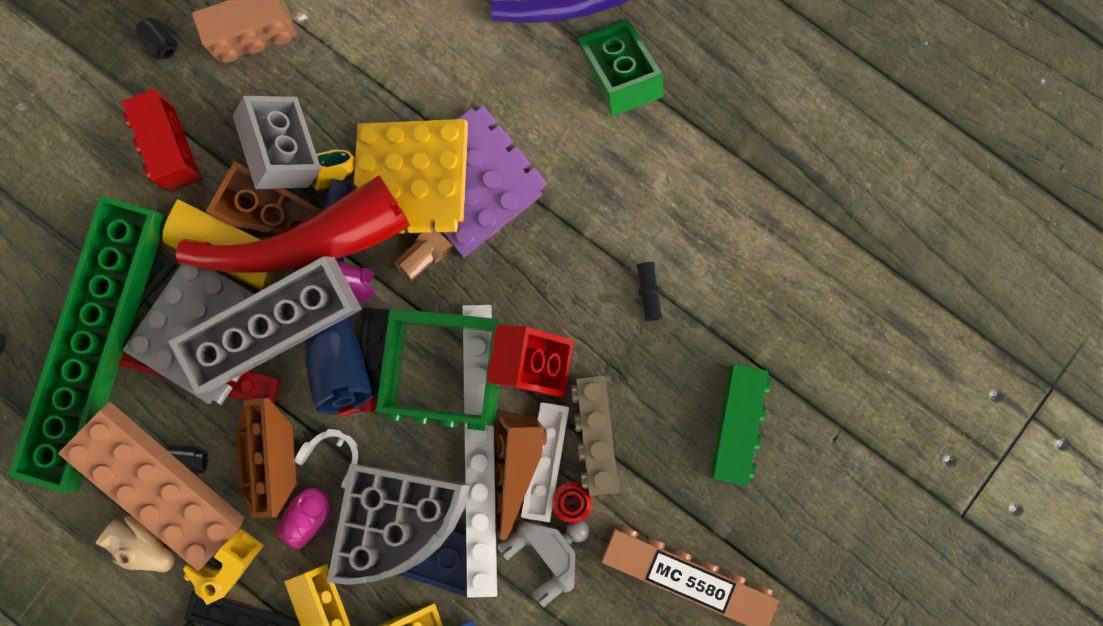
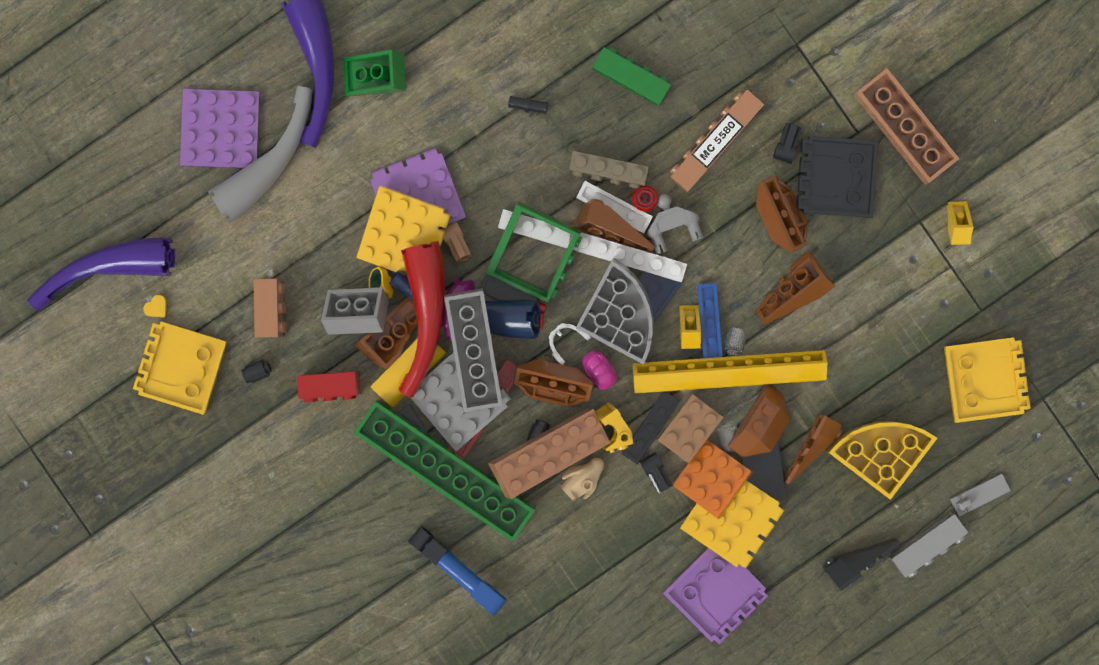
camera: 75 degrees left, 5 degrees up
red brick [487,324,574,397] -> none

